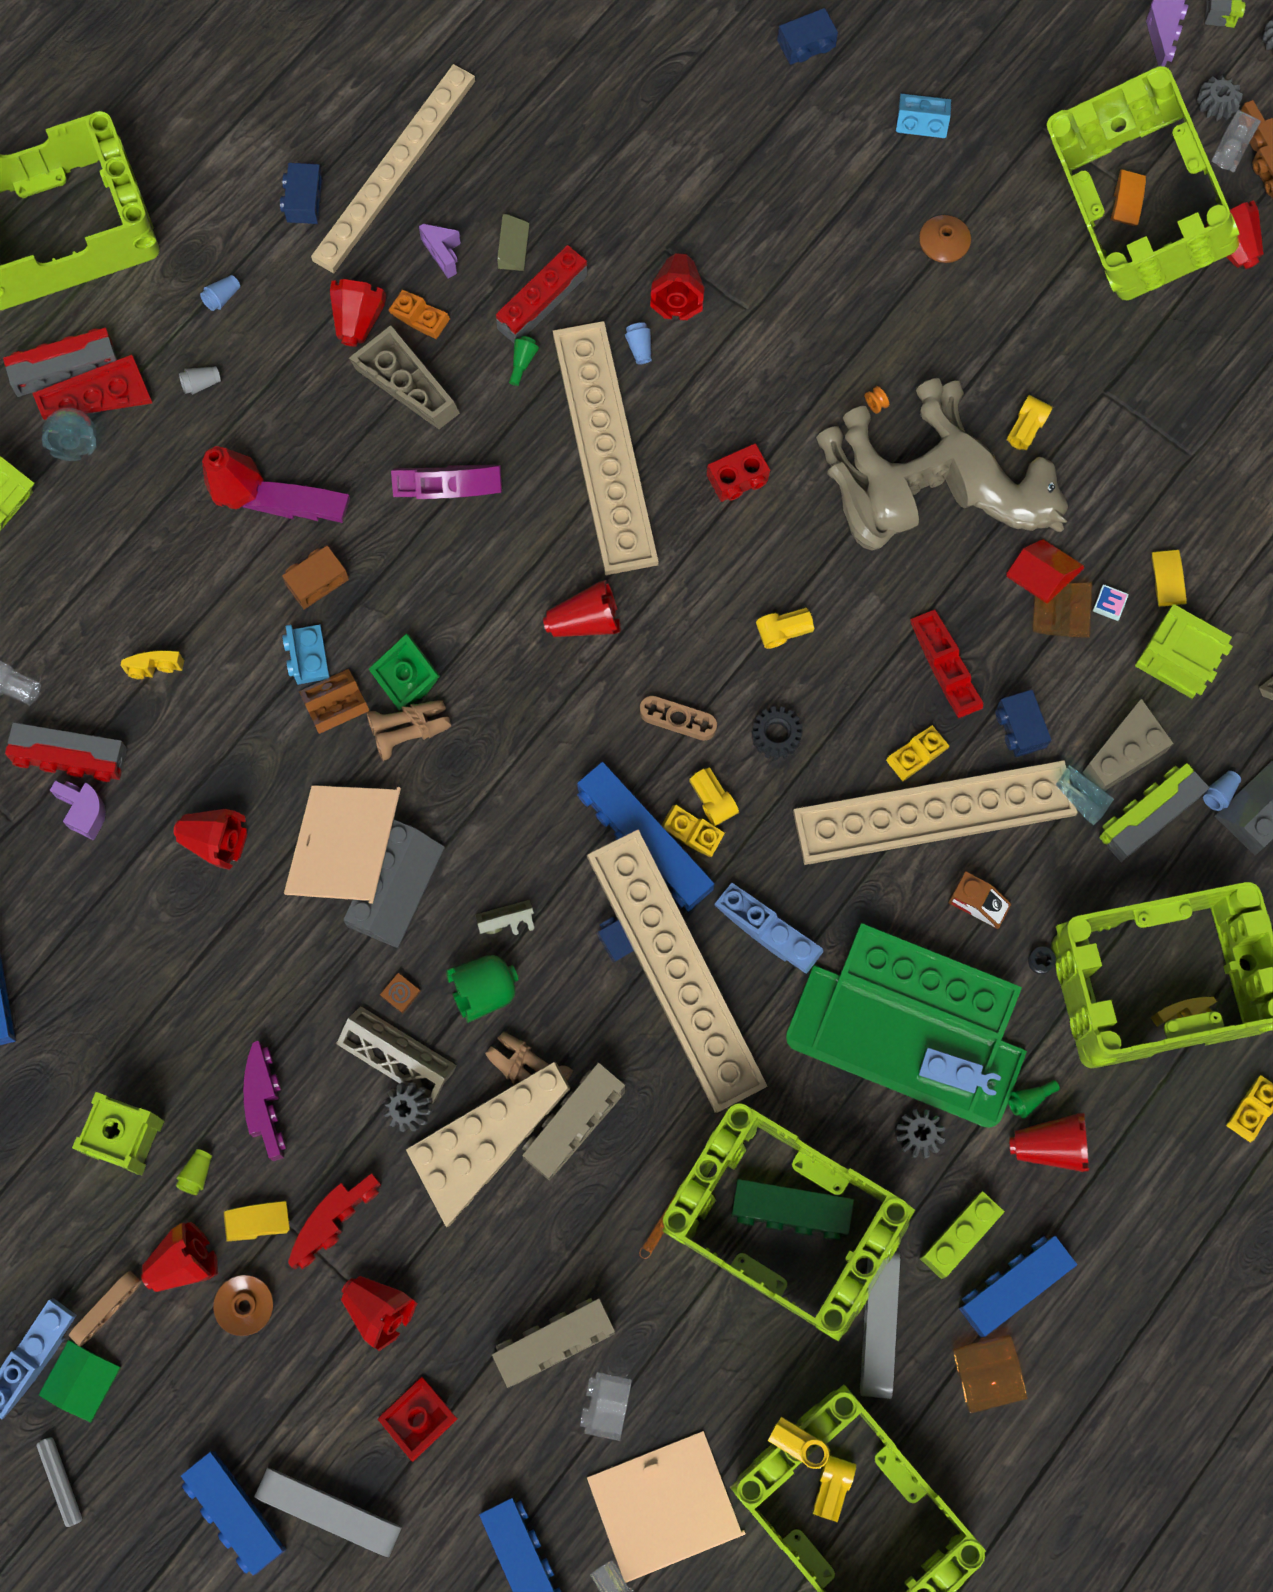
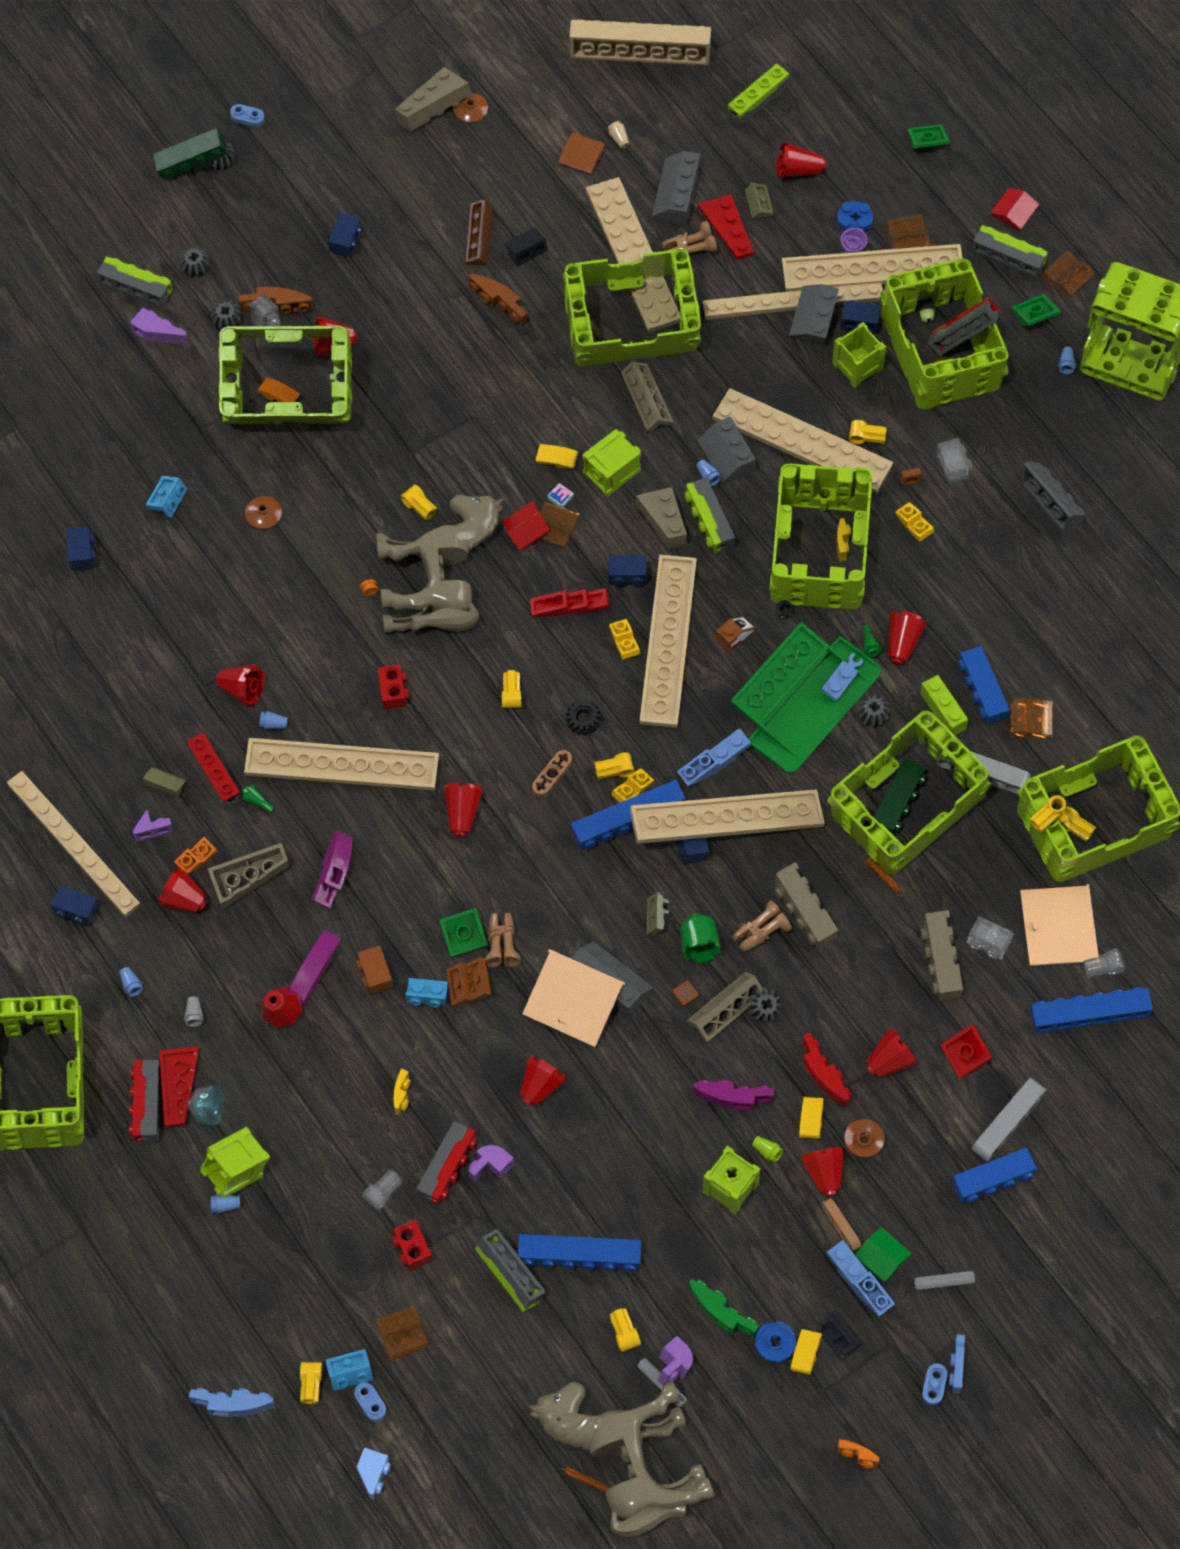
camera: 70 degrees left, 10 degrees down
tan wing [406,1062,570,1227] -> none
clear light blue slope [1055,765,1114,825] -> none

